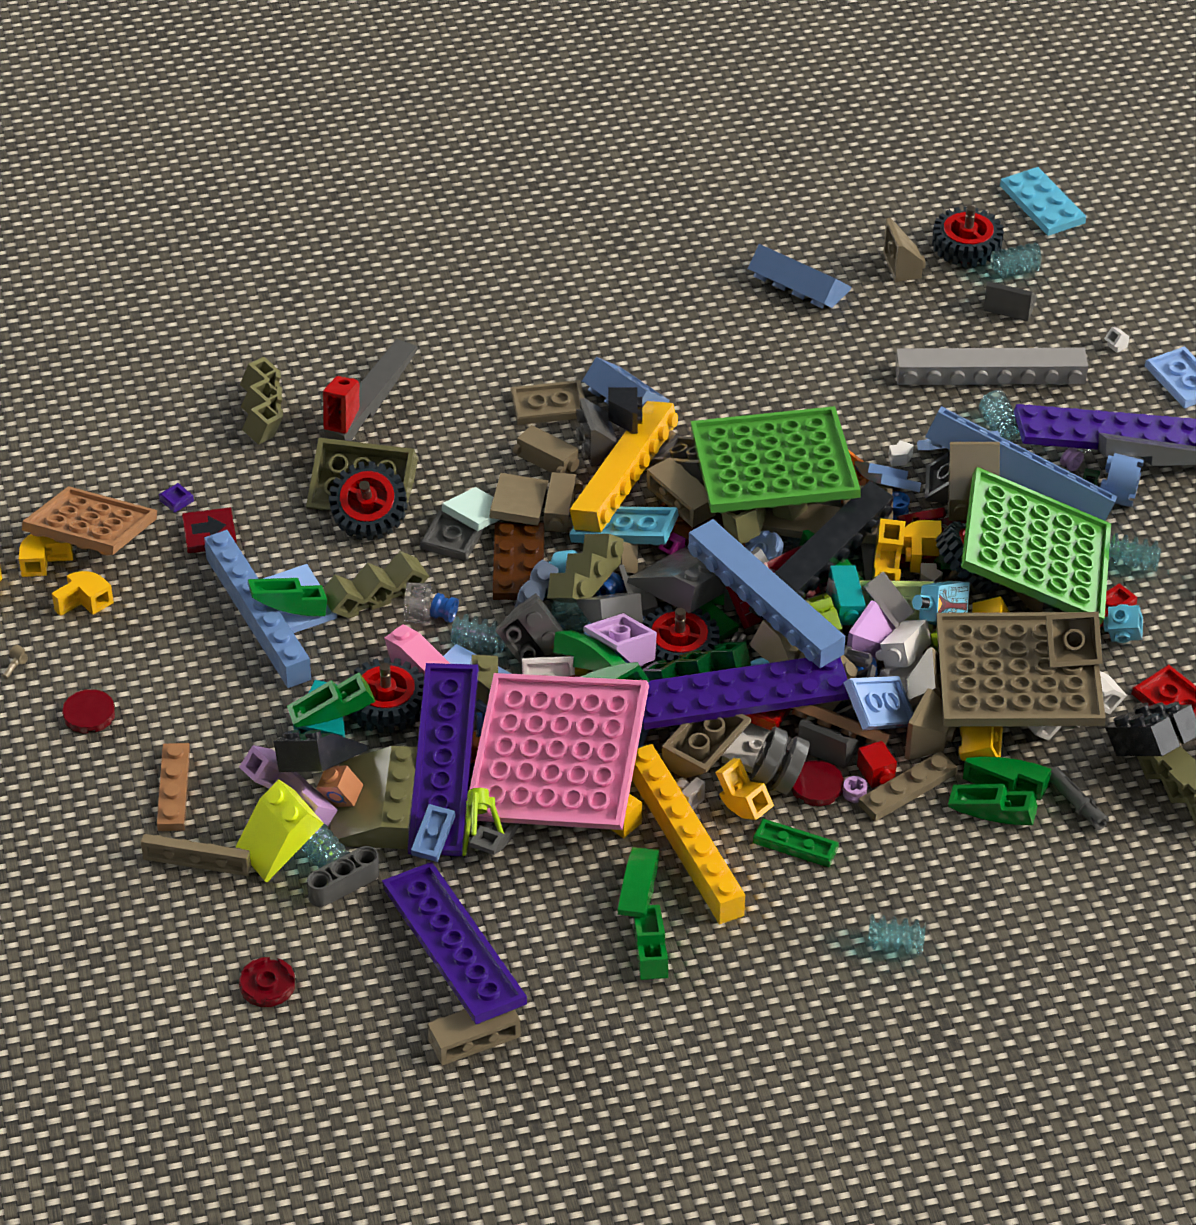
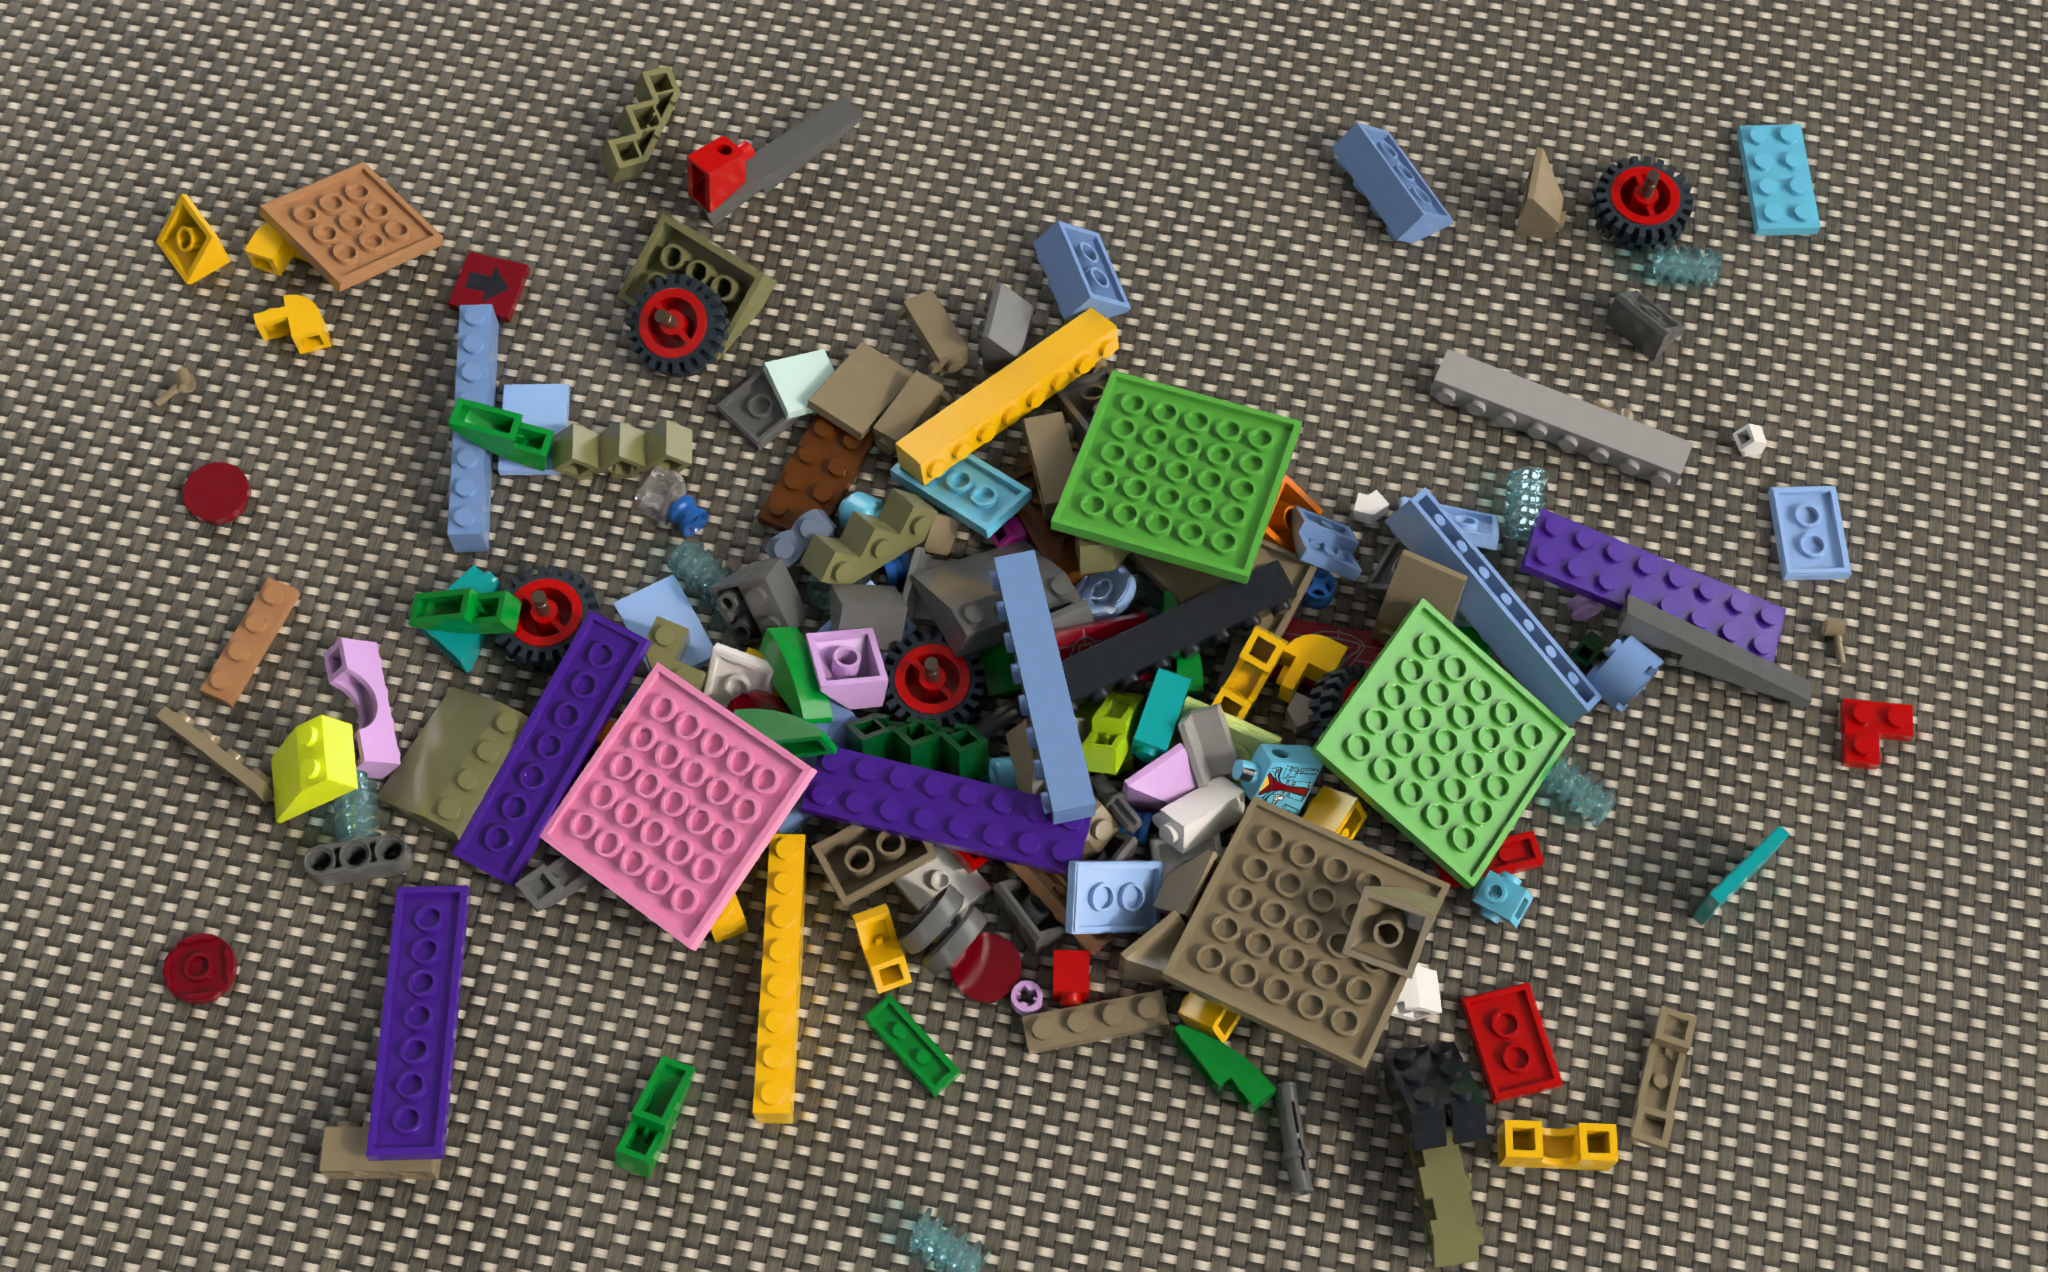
camera: 25 degrees right, 20 degrees up
dark purple tile [159,483,194,513] -> none
black slope [273,730,368,772] -> none
nougat brick [316,765,363,807] -> none
bright pink slope [384,624,450,676] -> none
medium blue plate [411,804,455,862] -> none
lime plant [463,788,504,856] -> none
dark tan tile [510,380,585,425] -> none
black slope [608,387,642,434] -> none
green slope [617,847,659,918] -> none
light grey tile [677,777,705,810] -> none
dark red tile [896,507,947,525] -> none
green slope [948,784,1038,825] -> none

